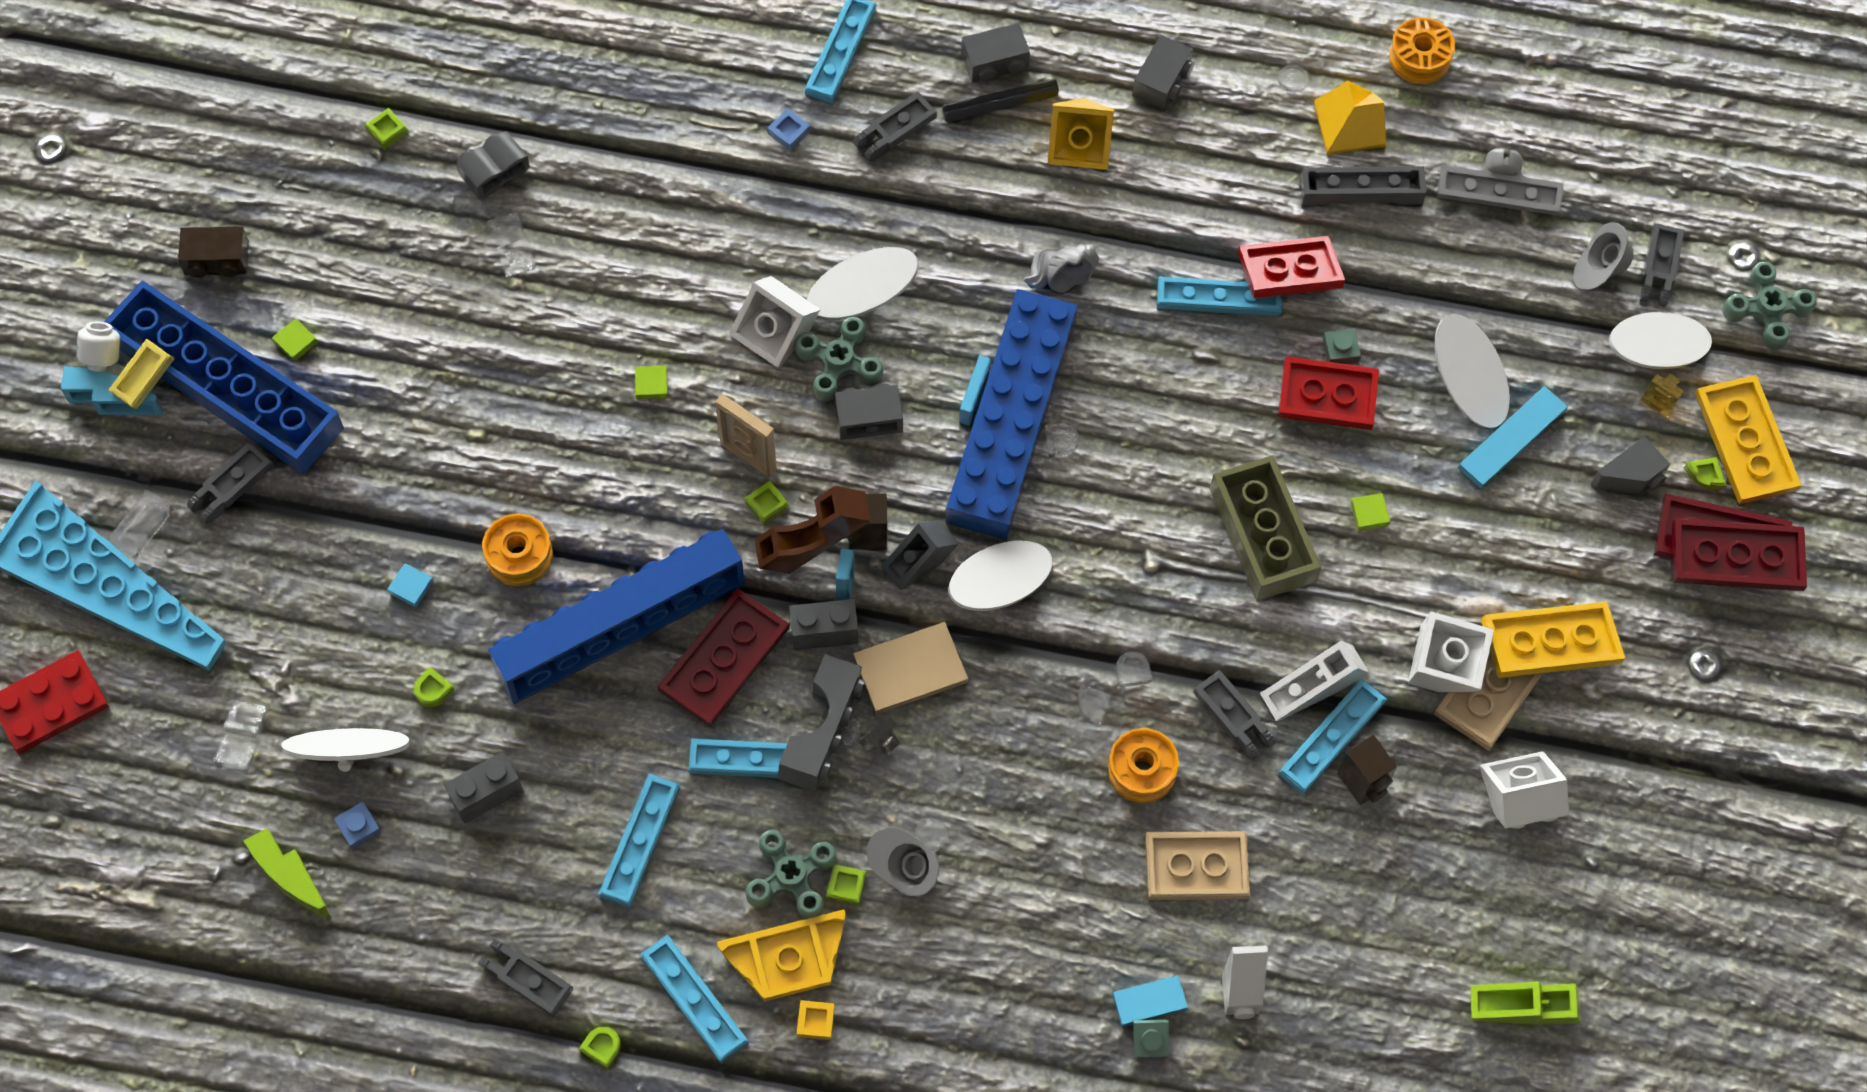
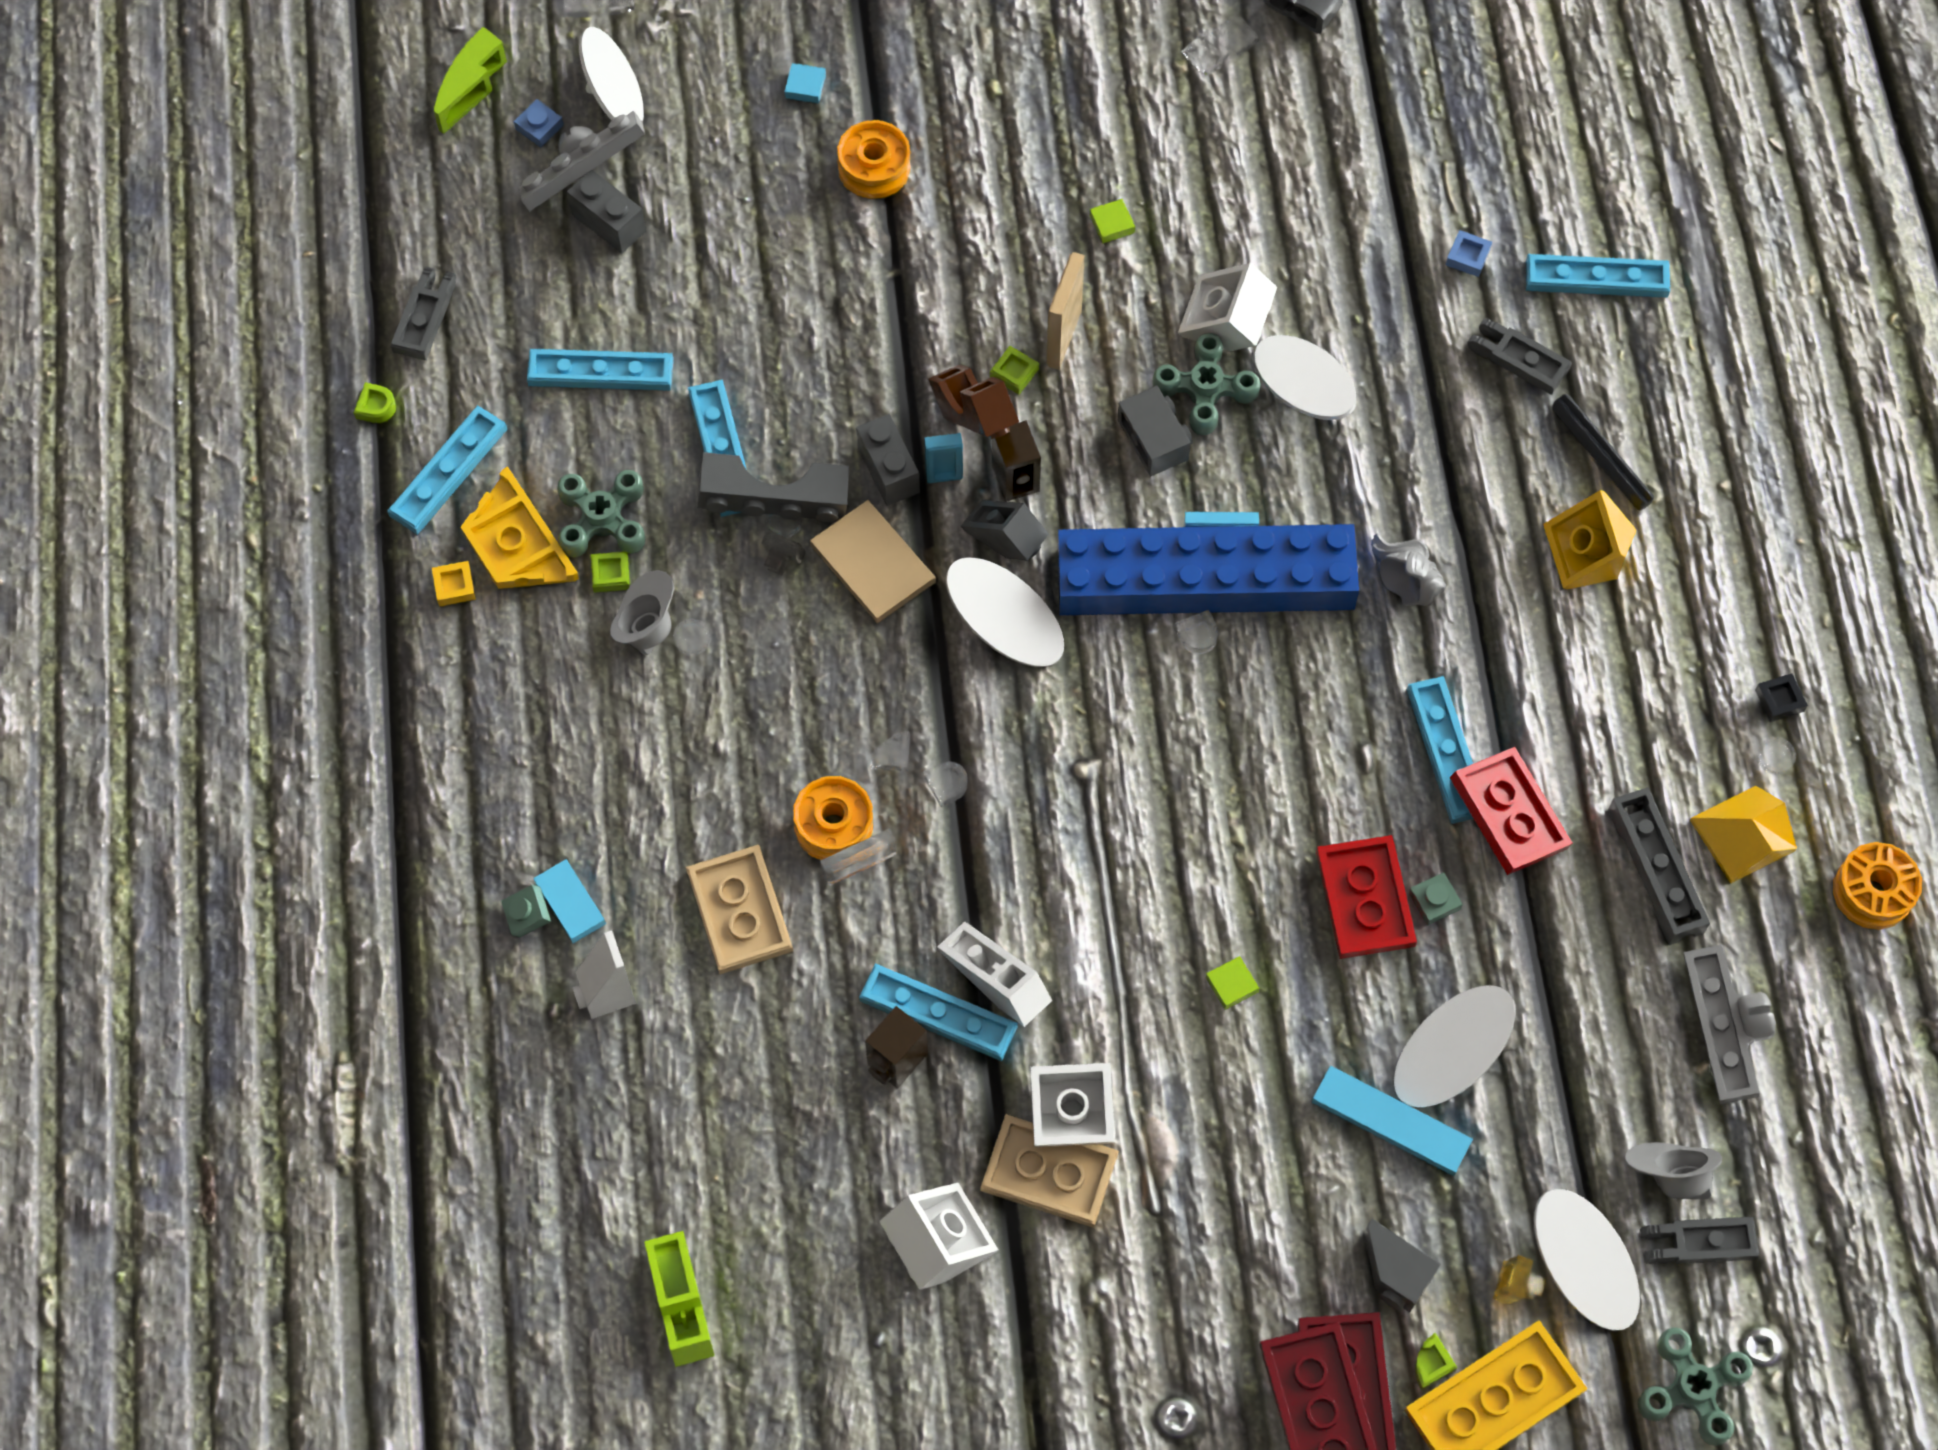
camera: 75 degrees right, 0 degrees up
lime tile [414,667,455,708] -> none
blue brick [488,529,745,705] -> none
dark red plate [657,588,790,727] -> none
dark grey brick [961,22,1030,83] -> none
dark grey brick [1132,34,1194,110] -> none
dark grey hinge [1193,670,1275,760] -> none
olive brick [1210,455,1321,601] -> none
yellow plate [1481,602,1625,678] -> none
none -> light grey plate [519,110,645,211]
none -> clear tile [820,828,896,886]
none -> black plate [1755,673,1808,722]

